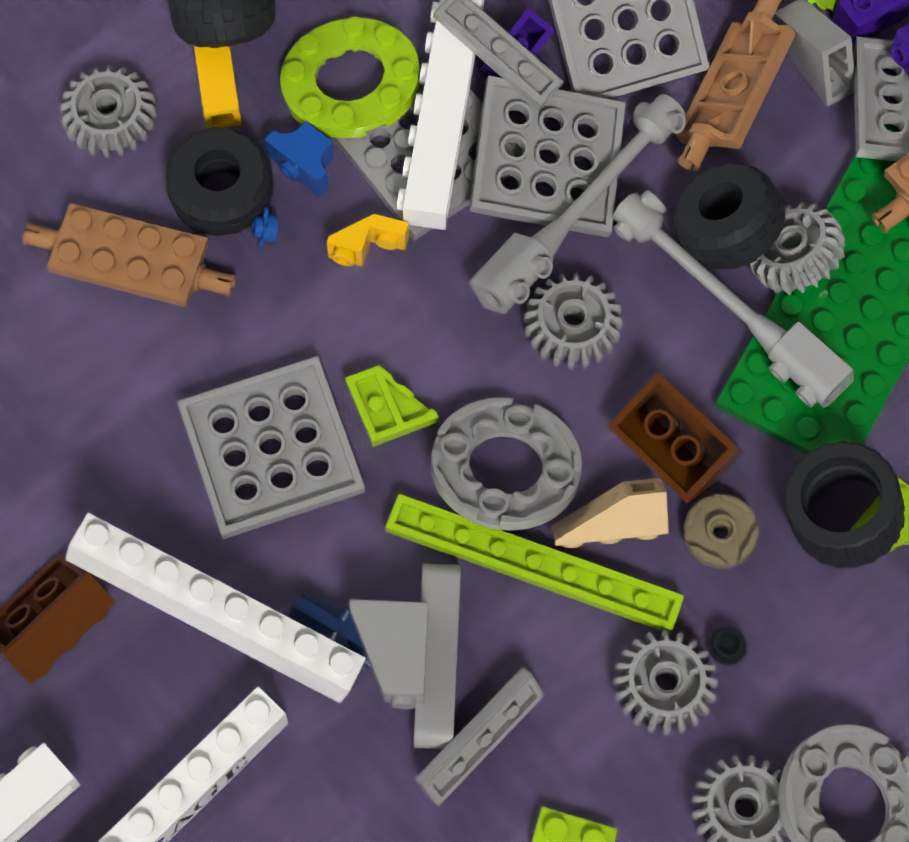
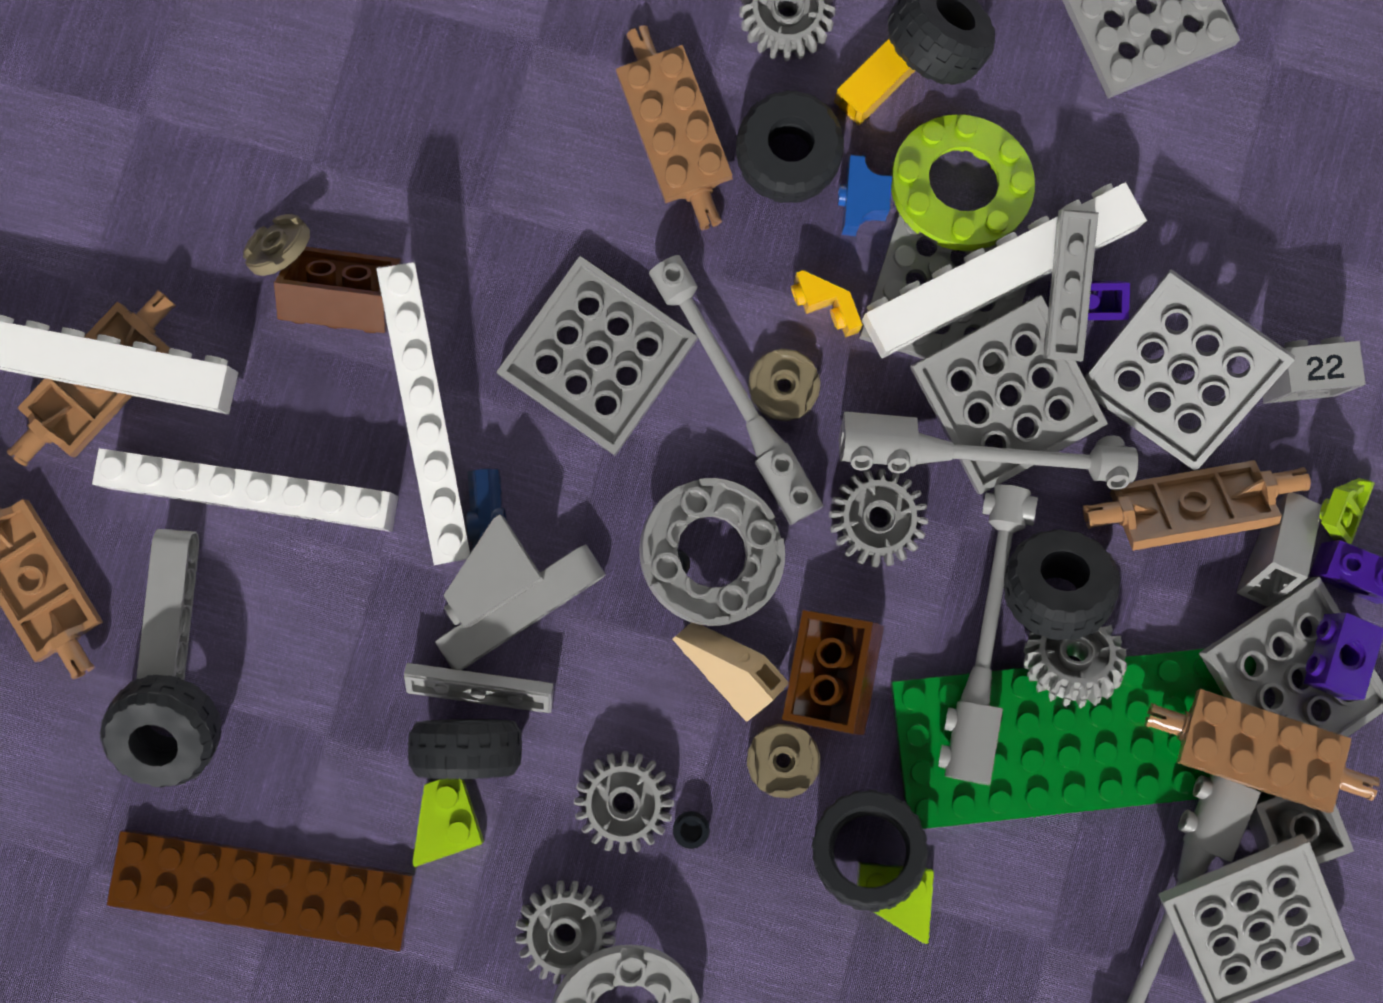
camera: 55 degrees right, 15 degrees up
blue plate [251,206,278,248] -> none
lime wing [345,365,439,447] -> none
lime plate [385,494,684,634] -> none
none -> black tyre [408,719,522,779]
none -> light grey bar [649,255,824,526]
none -> dark tan plate [748,349,821,422]

